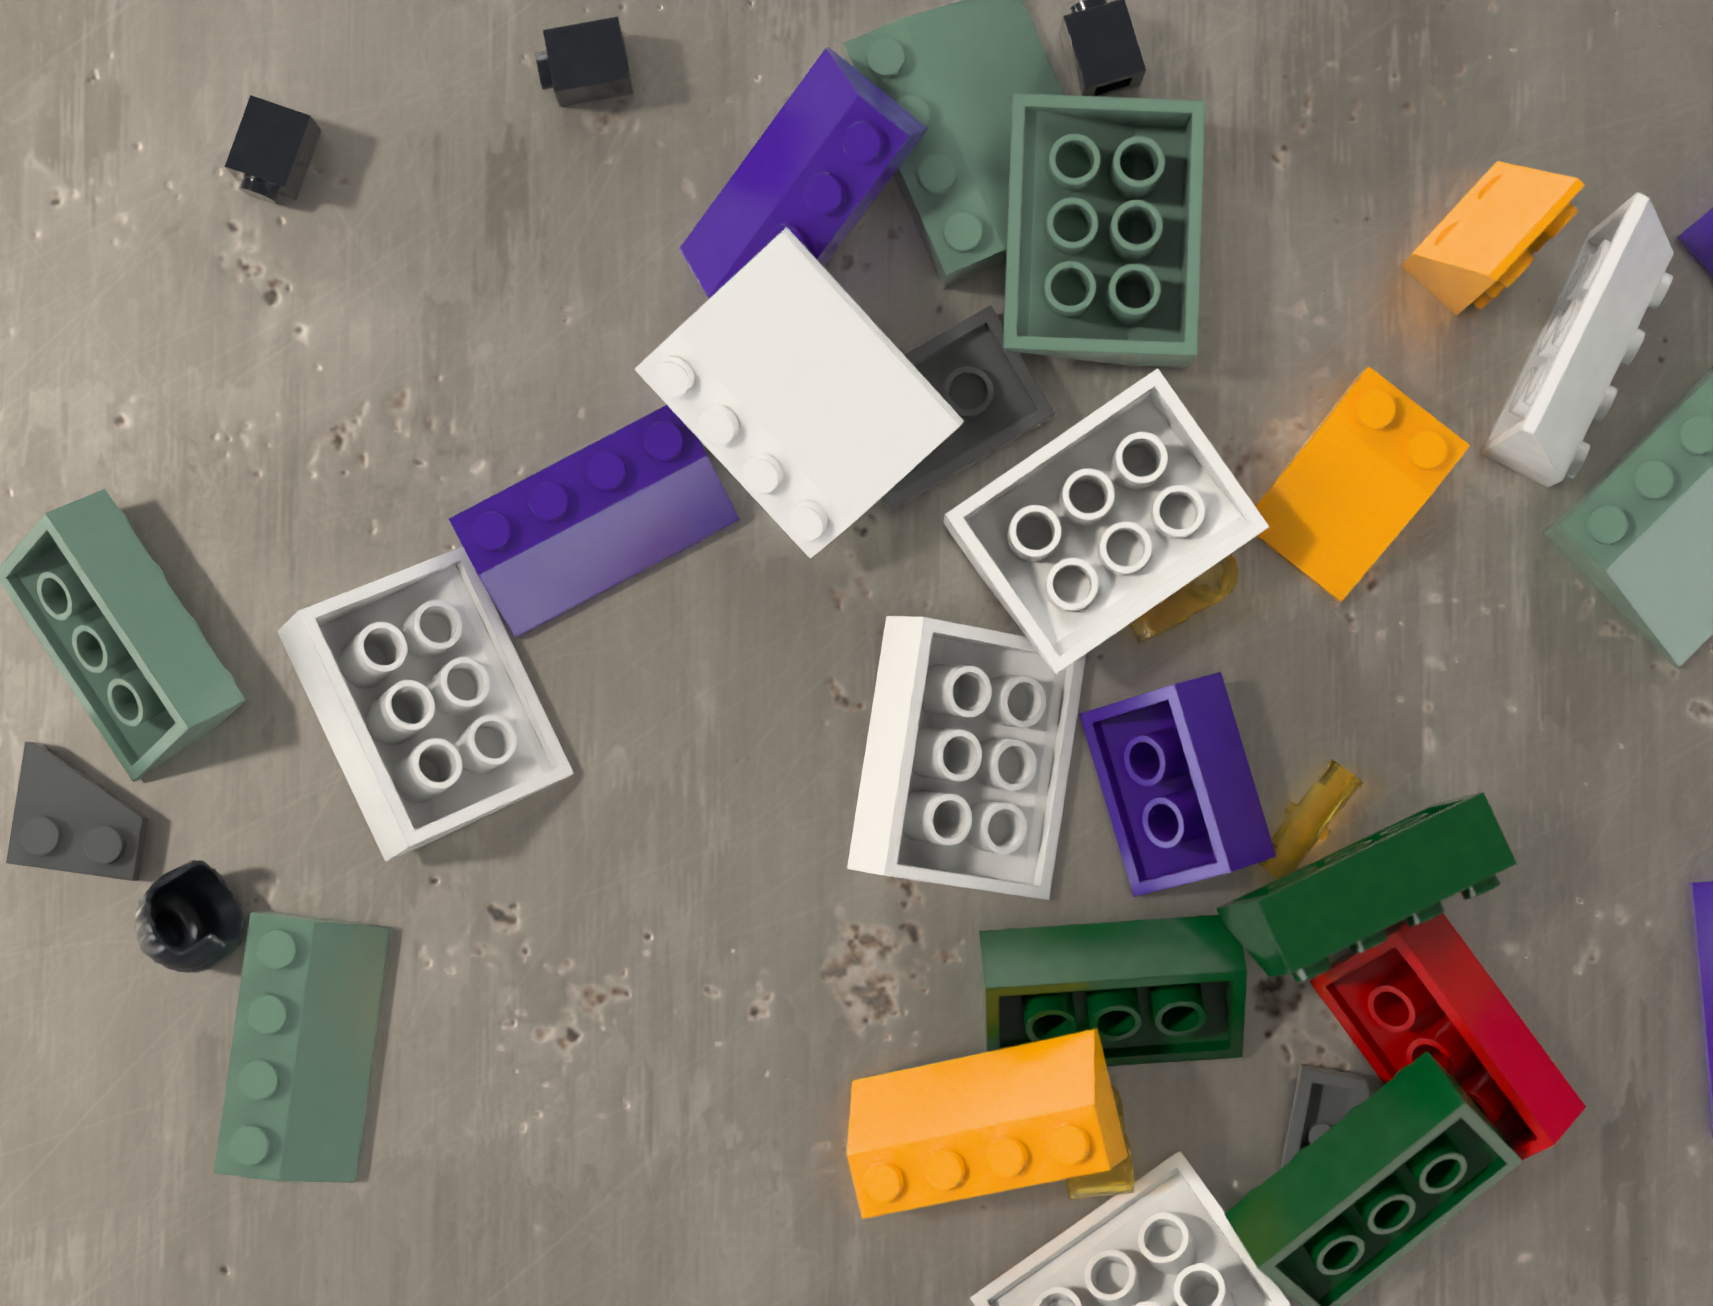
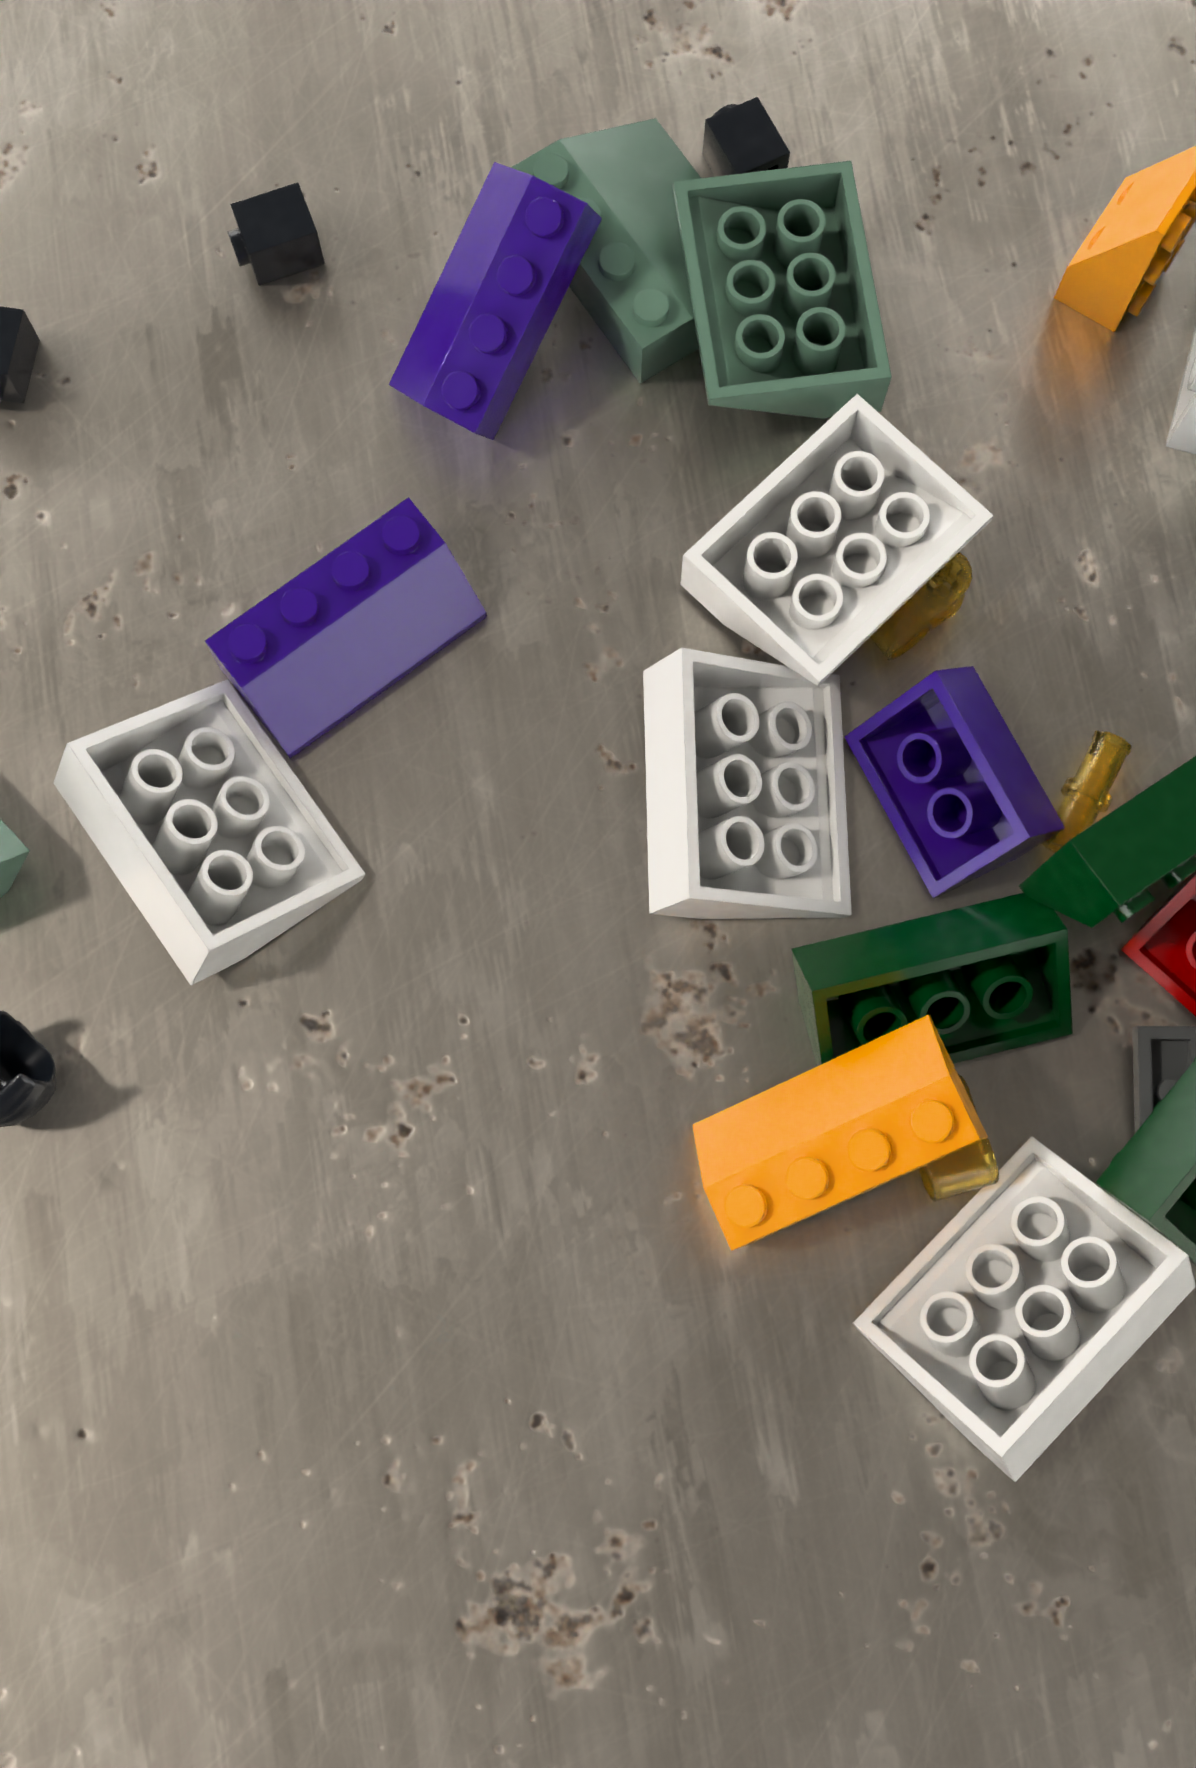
camera: 10 degrees left, 10 degrees down
sand green slope [214,911,391,1183] -> none
white slope [634,227,964,559] -> none
dark grey plate [882,305,1055,512] -> none
light orange slope [1255,366,1470,603] -> none

